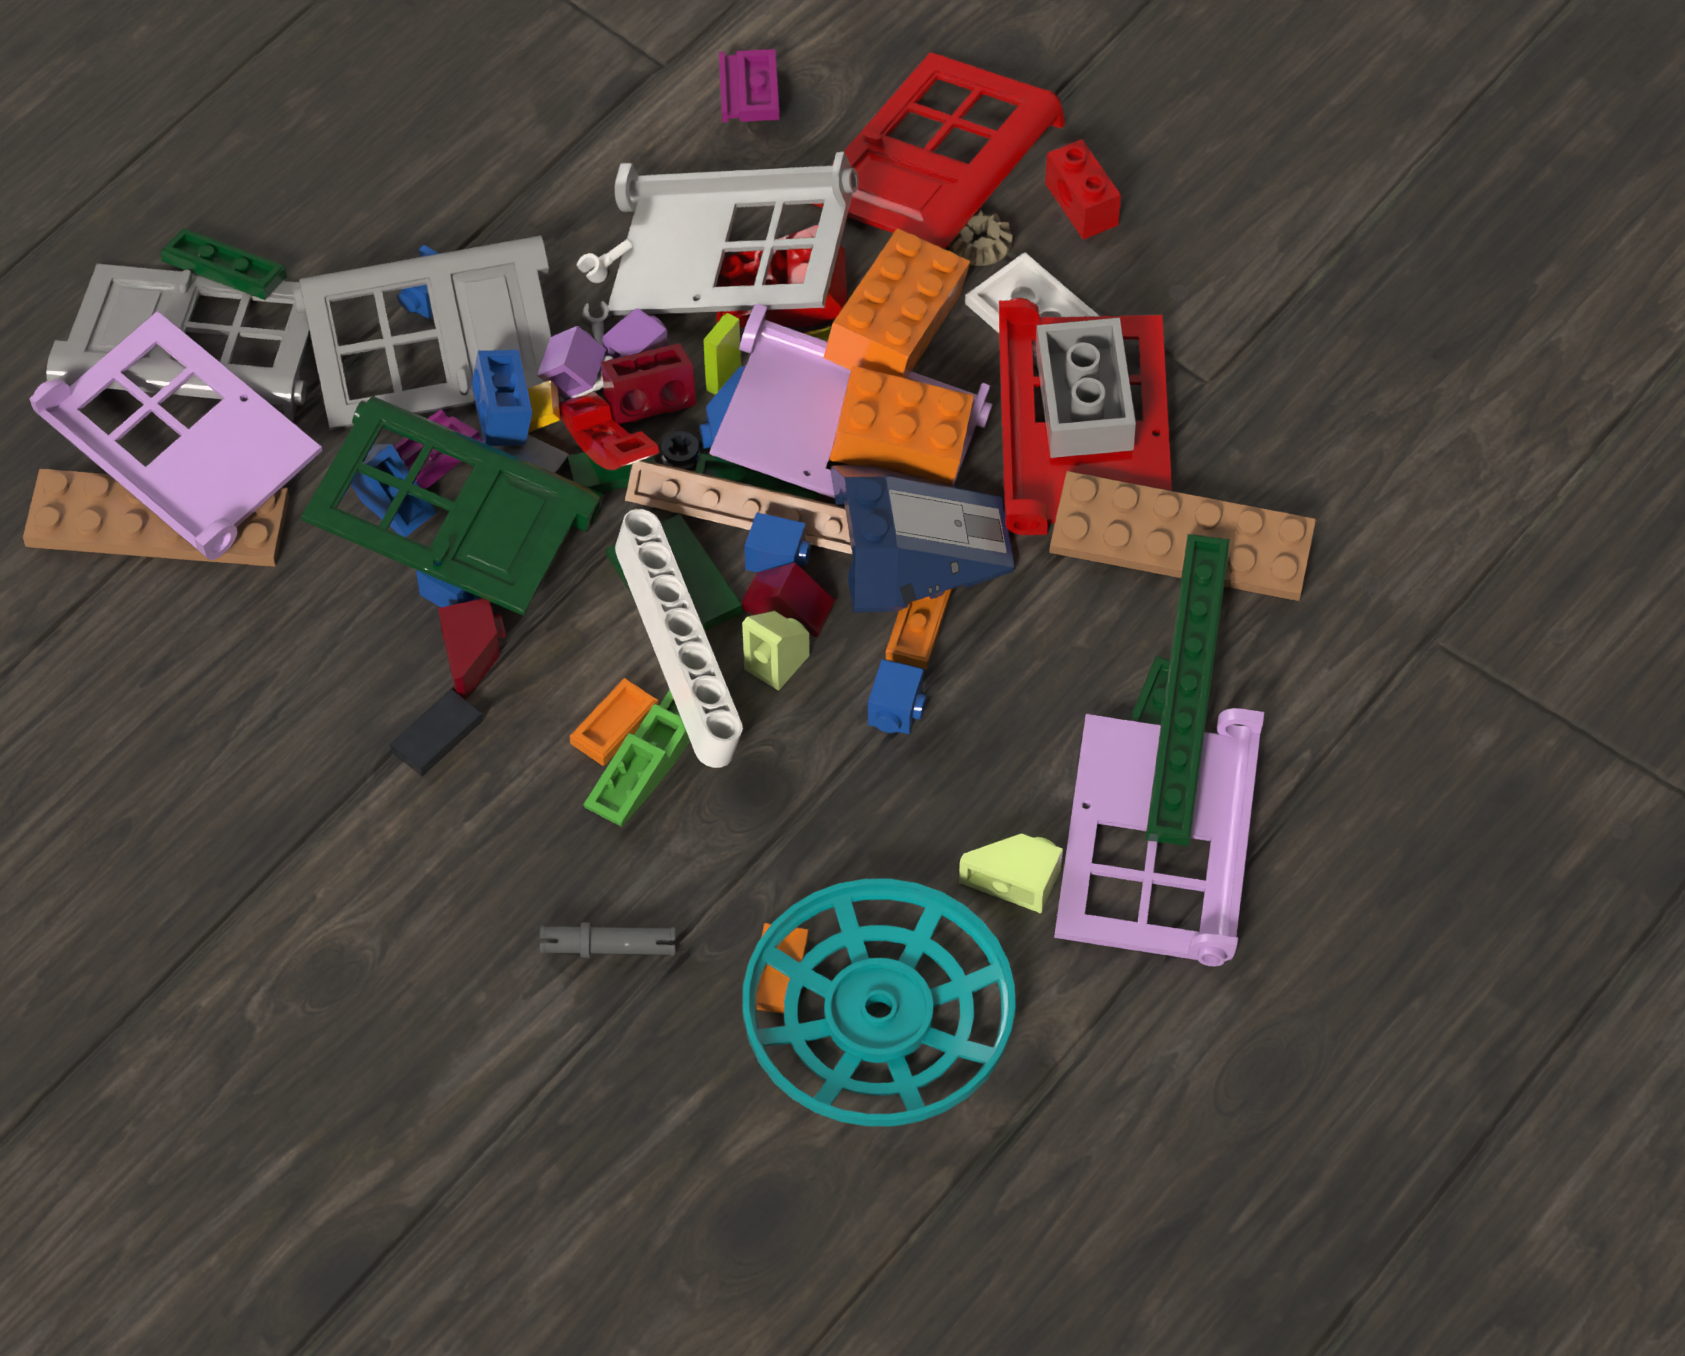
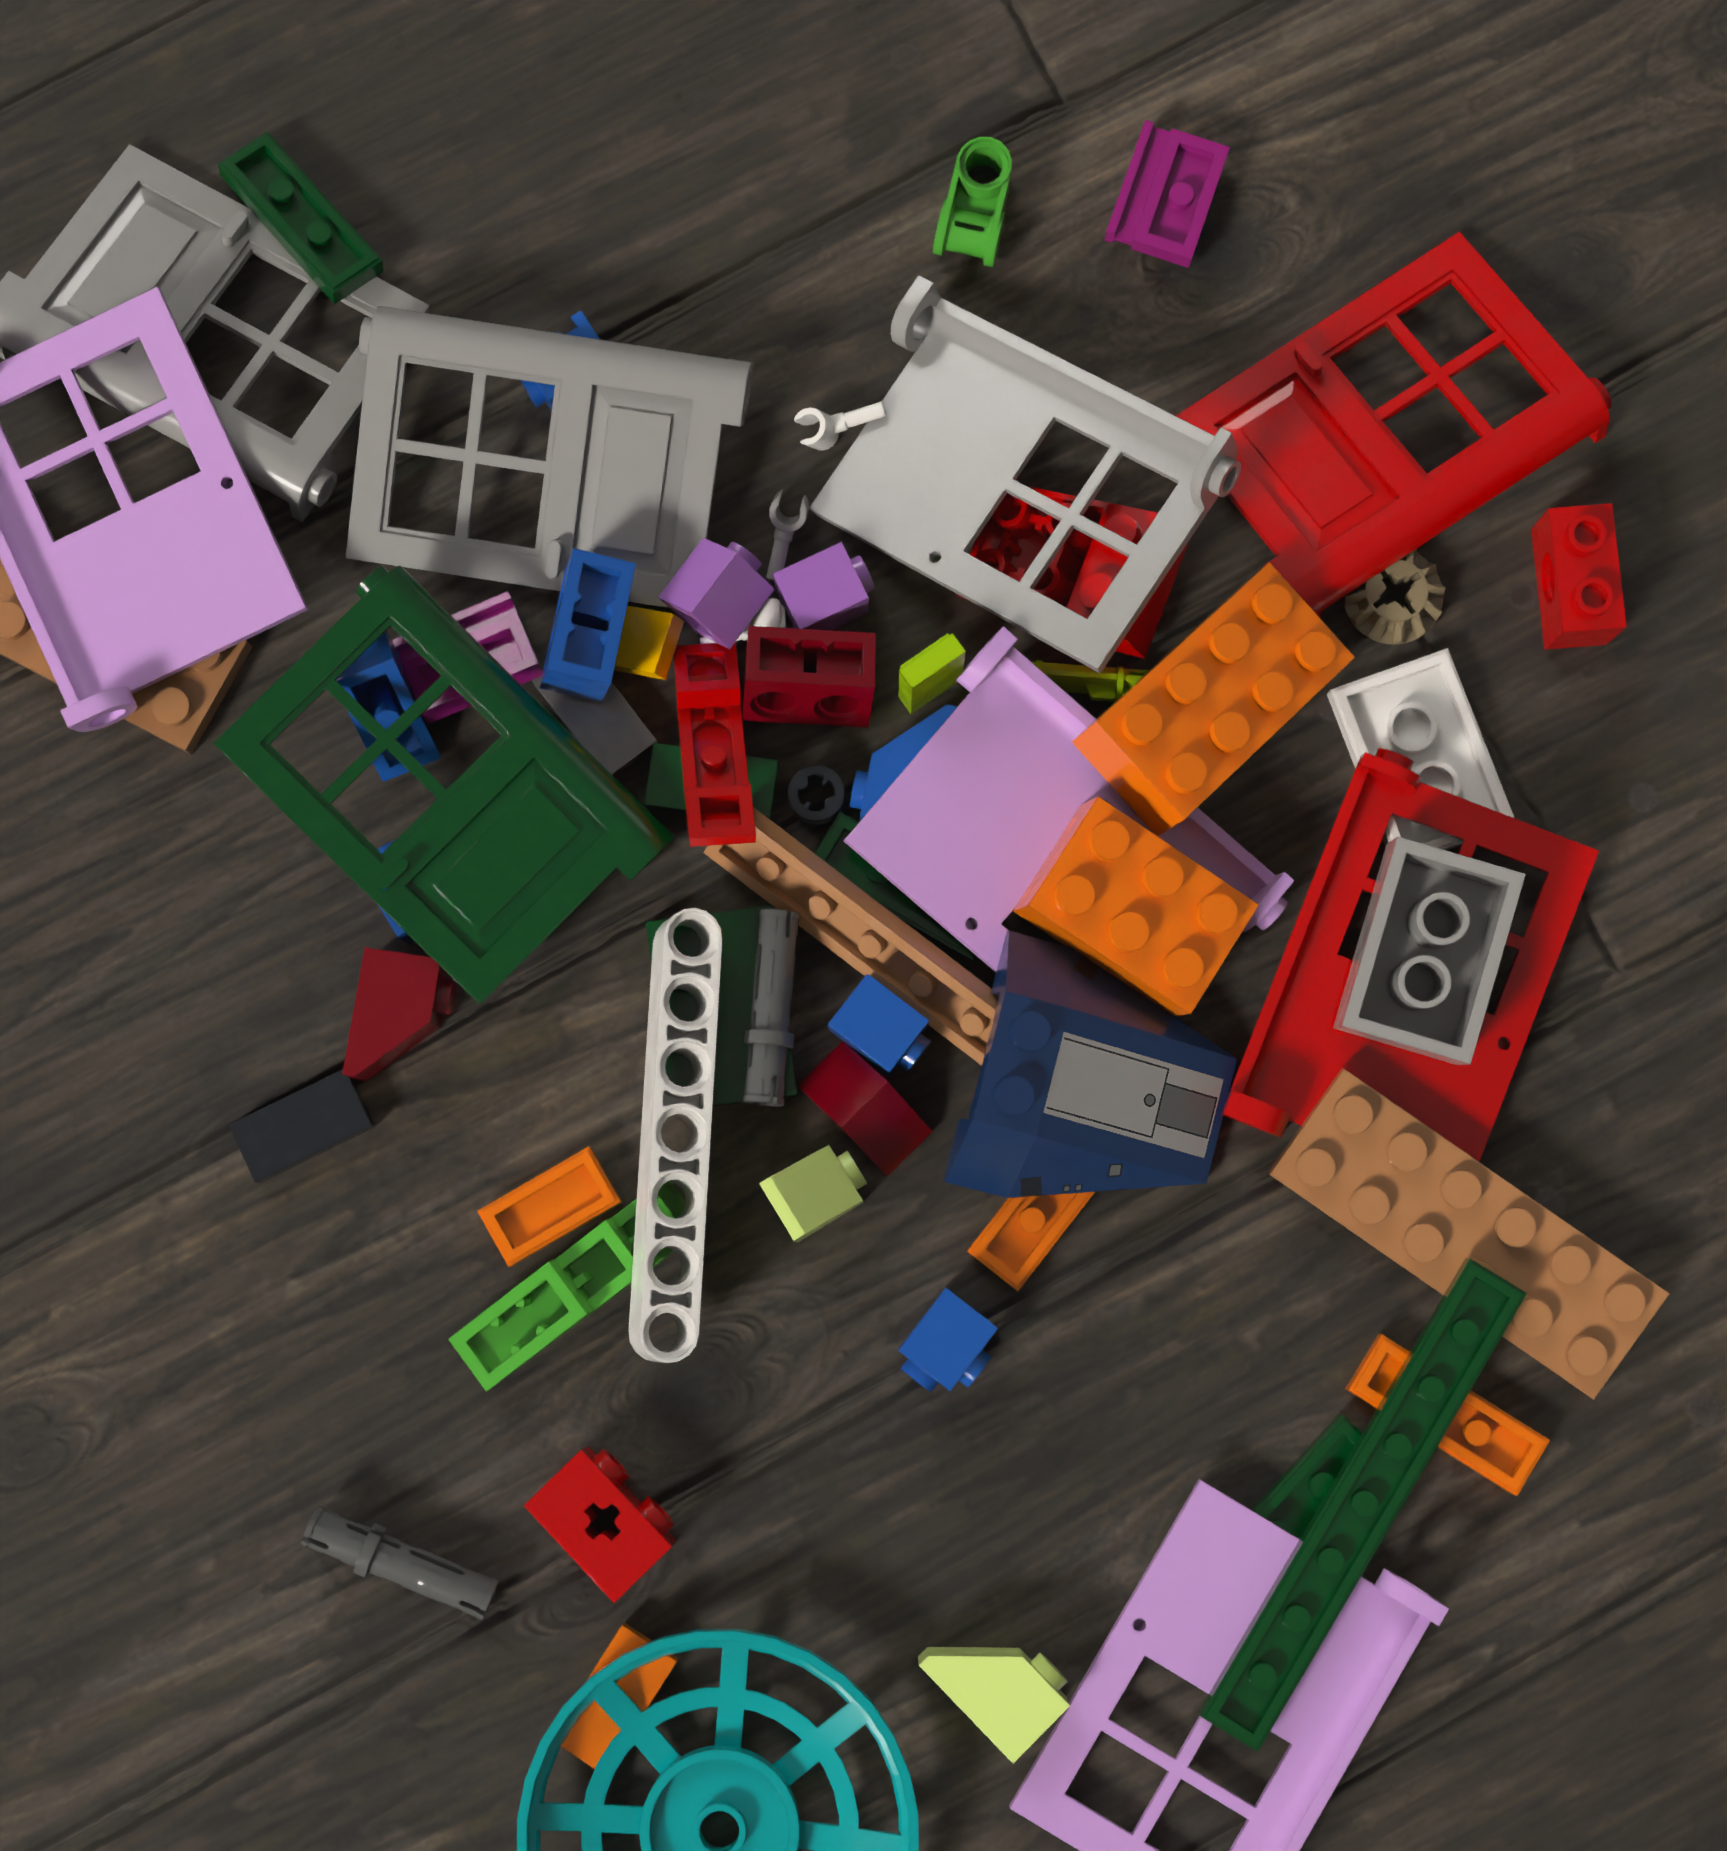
camera: 25 degrees right, 25 degrees up
none -> red brick [523,1446,677,1603]
none -> dark grey pin [742,909,800,1107]
none -> bright green piece [933,137,1012,268]
none -> orange tile [1345,1334,1550,1496]

